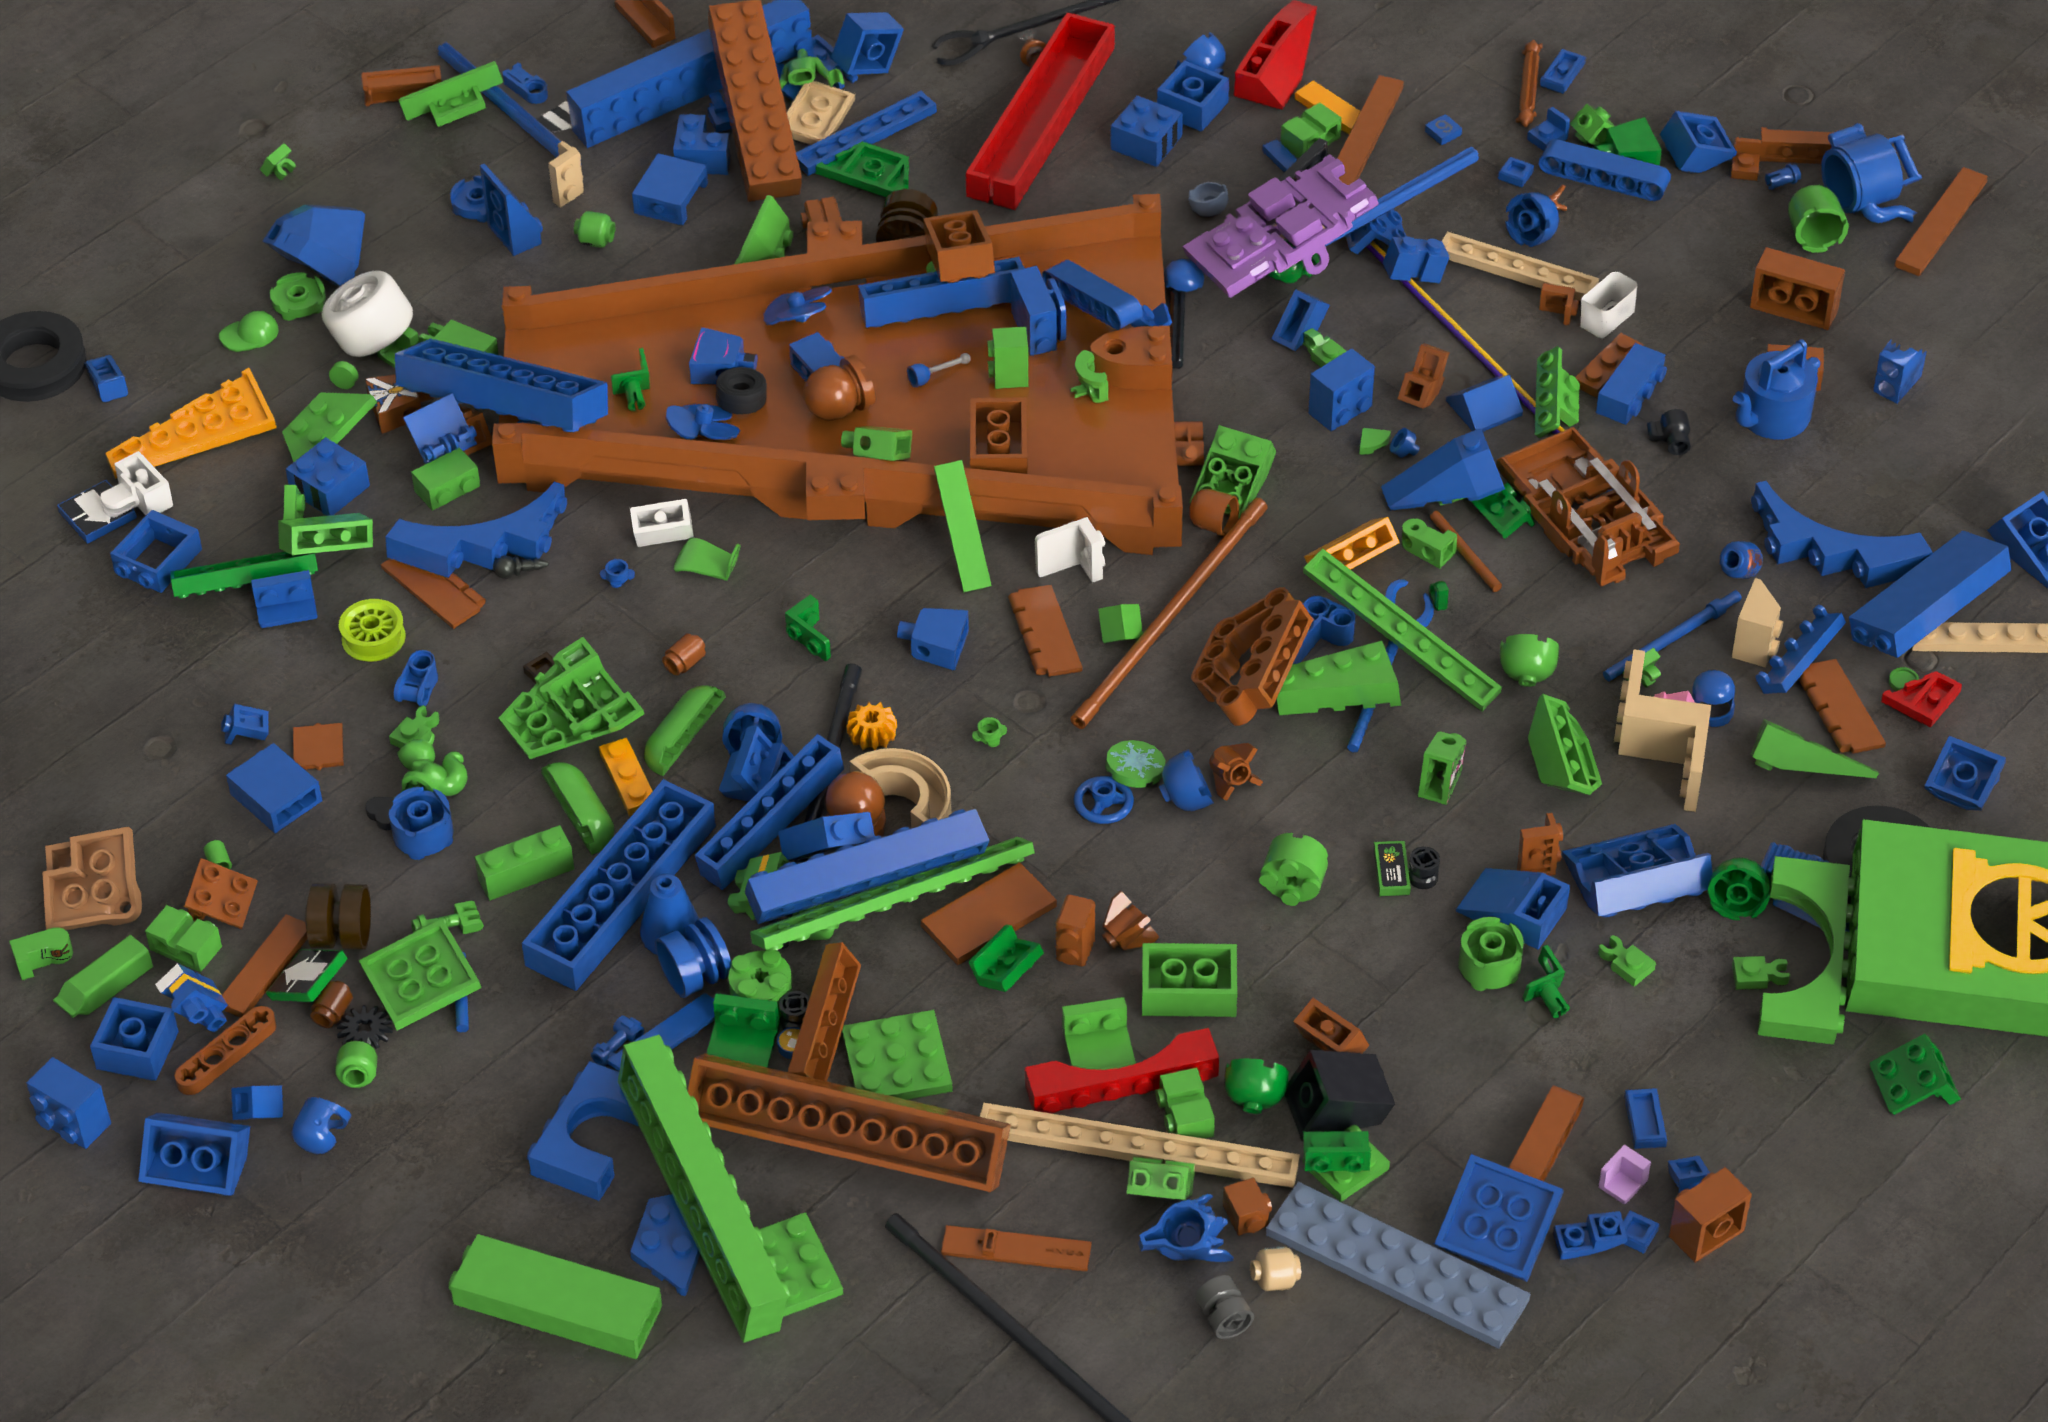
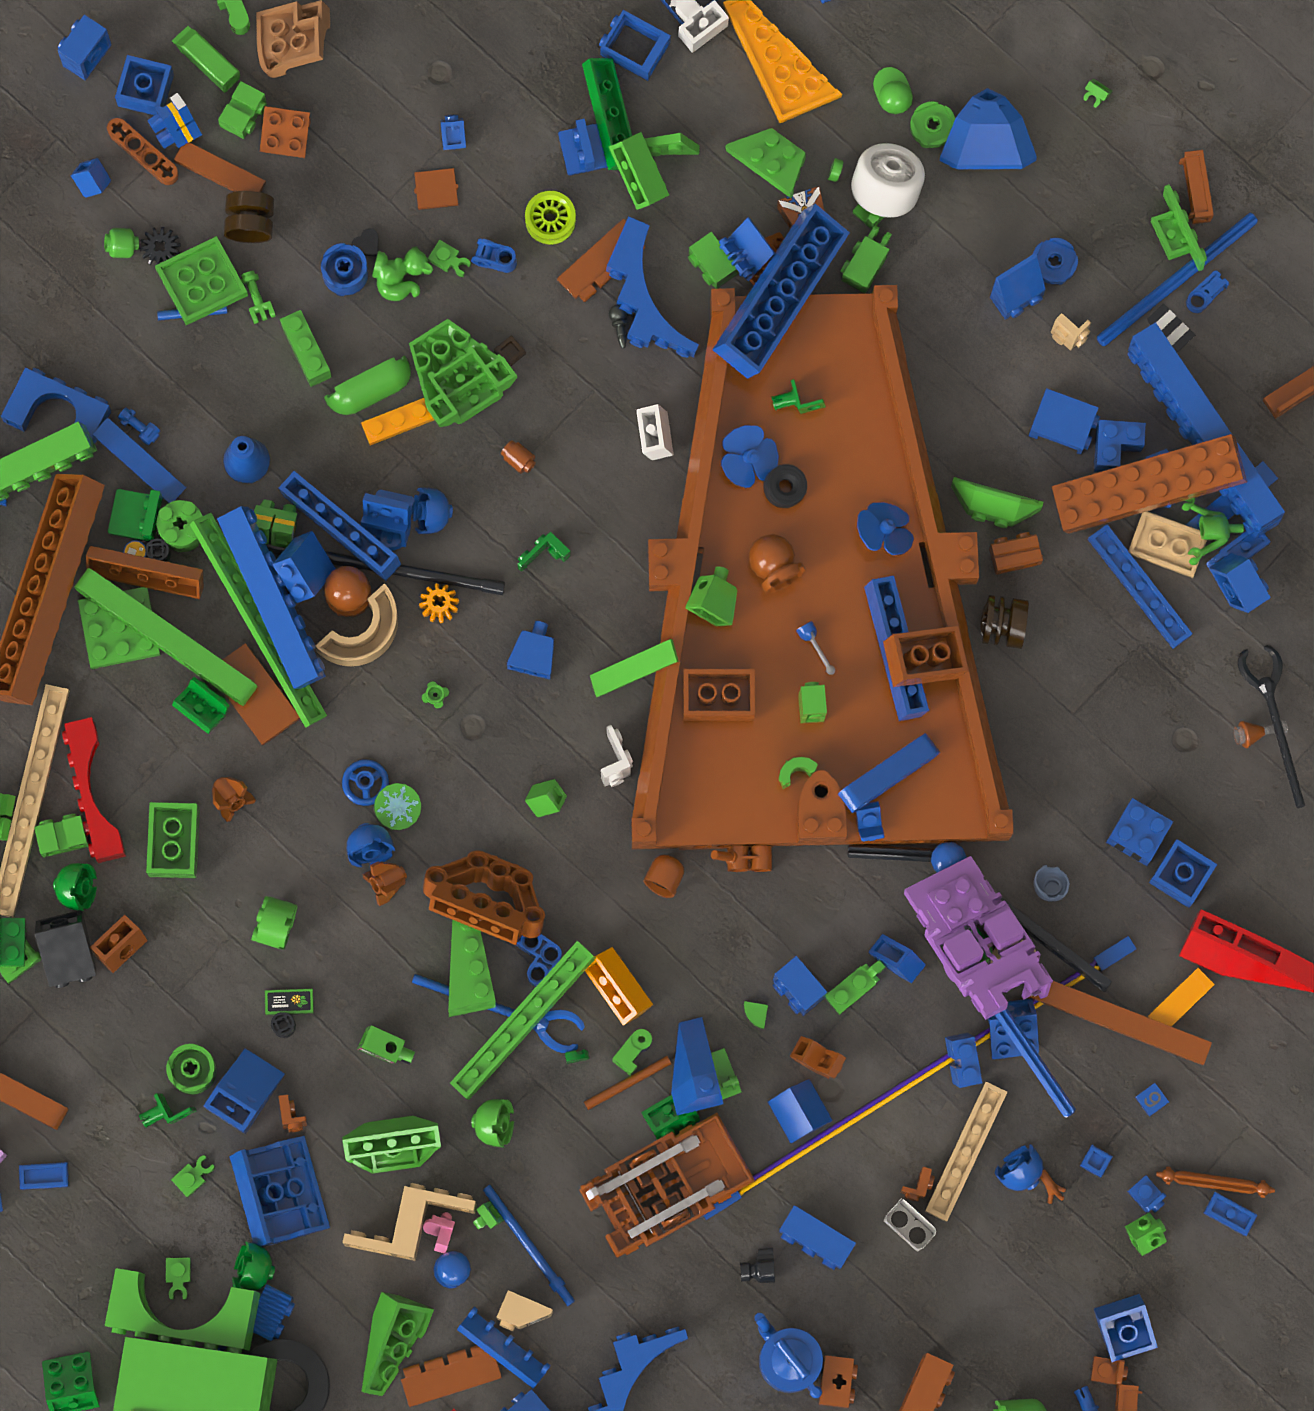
camera: 85 degrees right, 30 degrees up
blue slope [138,1112,250,1196] -> none
bright green hinge [203,840,232,869] -> none
blue brick [226,743,322,833] -> none
tile [265,949,347,1002] -> none
blue brick [286,437,370,516] -> none
blue helmet [292,1097,351,1154] -> none
reddish brown brick [310,981,353,1028] -> none
blue brick [522,779,716,991] -> none
bright green head [574,211,615,248] -> none
blue plate [600,559,635,588] -> none
bright green brick [644,685,726,776] -> none
blue wheel [655,917,732,998] -> none
bright green piece [674,538,741,581] -> none
blue torso [689,328,758,384] -> none
blue brick [789,332,844,382] -> none
green wing [816,141,909,197] -> none
red piece [966,12,1115,210] -> none
dark orange windscreen [1008,585,1083,677] -> none
blue brick [1010,266,1066,356] -> none
dark orange brick [1055,894,1095,967] -> none
bright green bracket [1062,997,1136,1070] -> none
dark orange piece [1070,498,1268,729] -> none
blue cylinder [1175,32,1226,75] -> none
bright green slope [1190,425,1276,518] -> none
bright green brick [1281,102,1342,158] -> none
blue tile [1390,428,1420,458] -> none
bright green bracket [1535,346,1580,438] -> none
blue beam [1538,139,1671,201] -> none
dark orange plate [1576,333,1644,398] -> none
green torso [1594,117,1662,166] -> none
blue head [1720,541,1763,579] -> none
none -> bright green beam [74,568,258,706]

